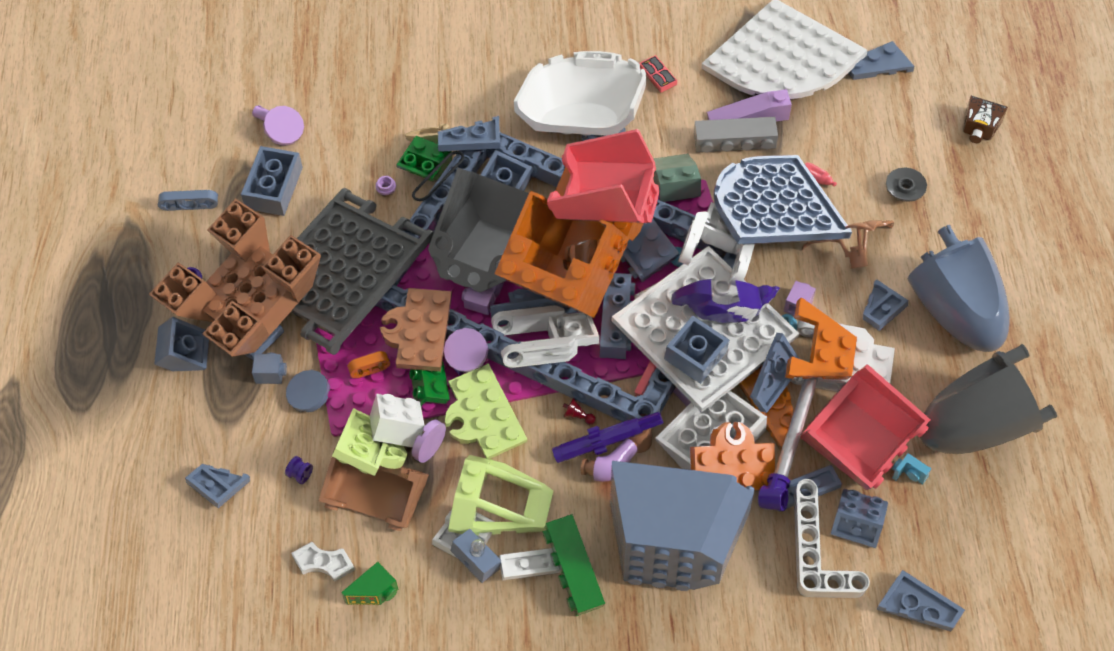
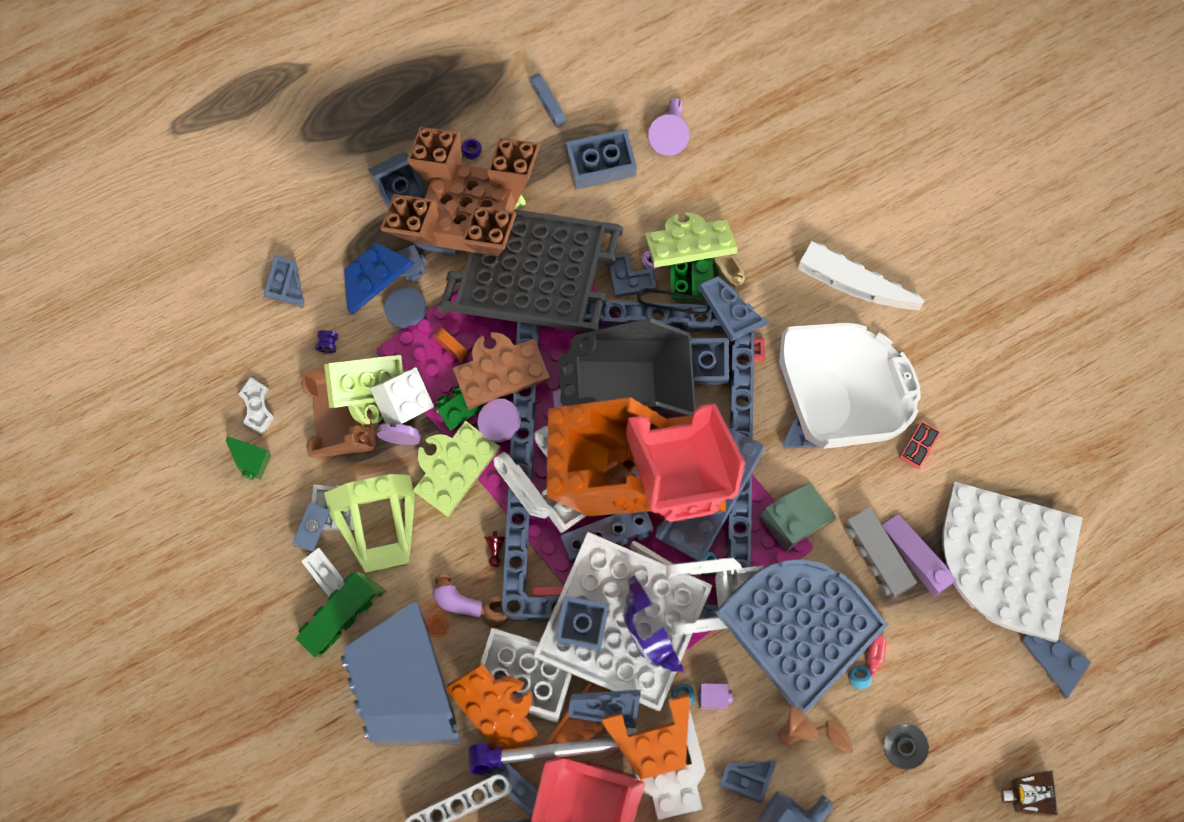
camera: 60 degrees right, 15 degrees up
dark purple piece [552,411,663,463] -> none
none -> blue wing [344,243,415,314]
none -> sand blue plate [608,252,657,298]
none -> yellowish green plate [645,212,737,268]
none -> white slope [798,241,925,311]
none -> medium azure piece [849,666,872,690]

